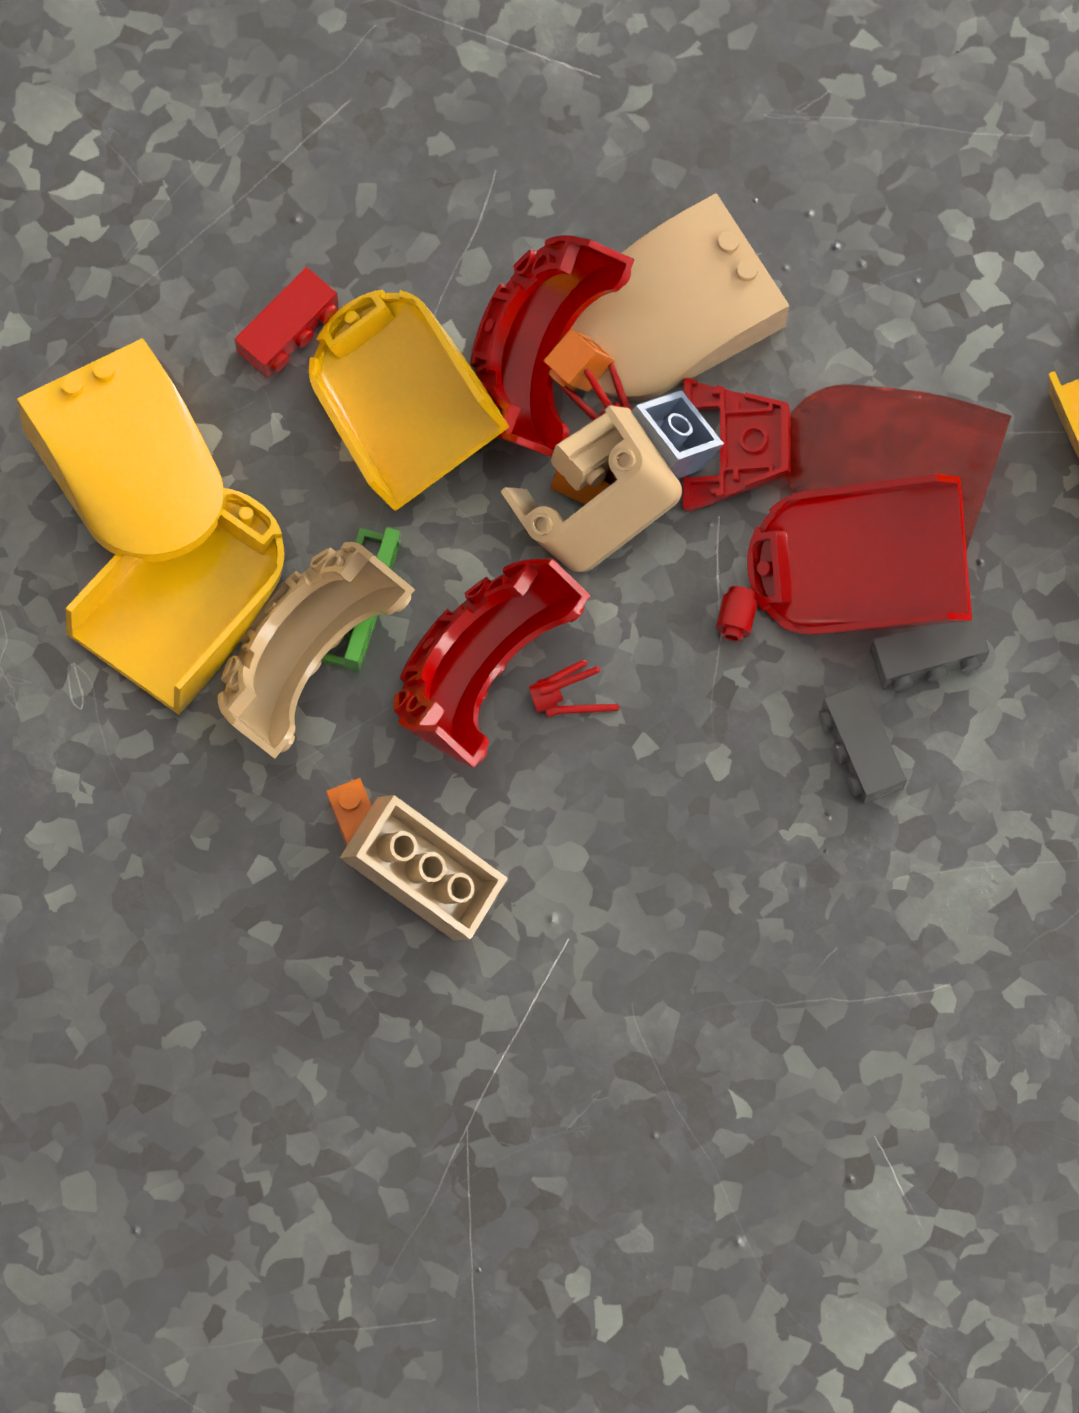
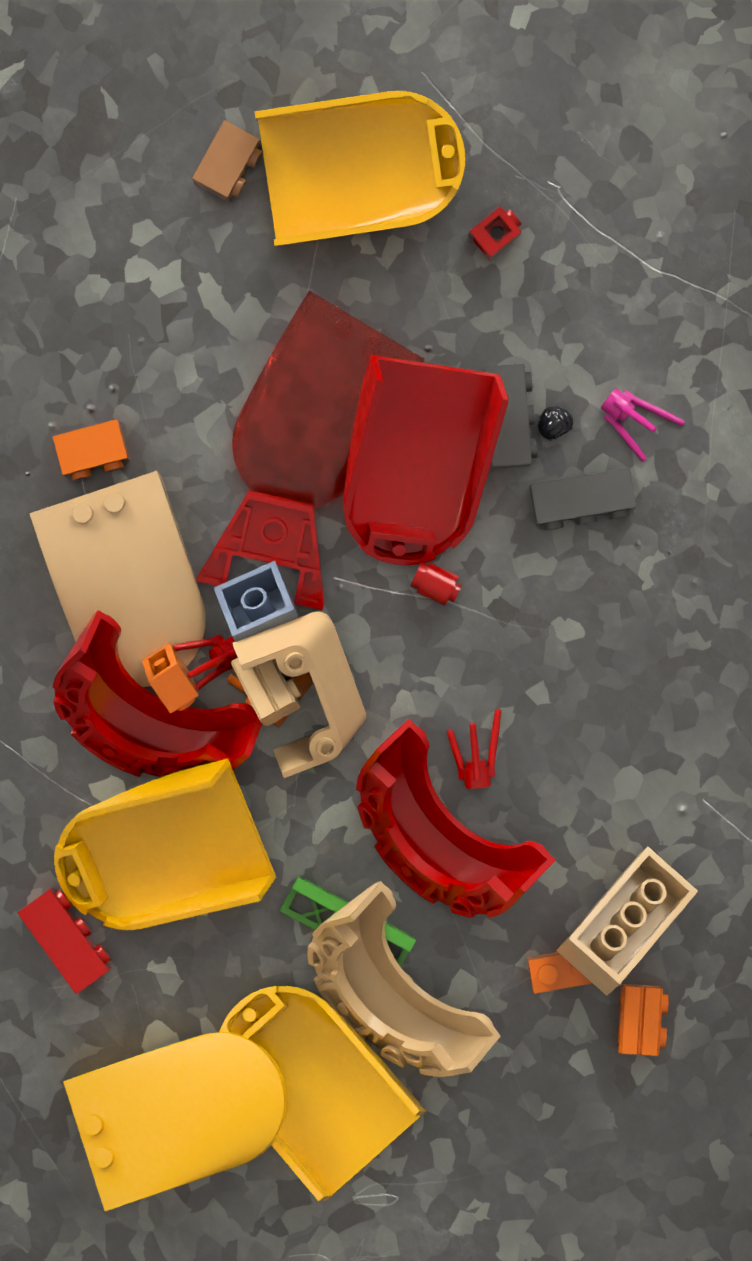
camera: 75 degrees left, 15 degrees up
none -> orange brick [52,419,130,481]
none -> black piece [538,406,573,441]
none -> dark pink plant [601,387,685,461]
none -> orange brick [617,984,669,1056]

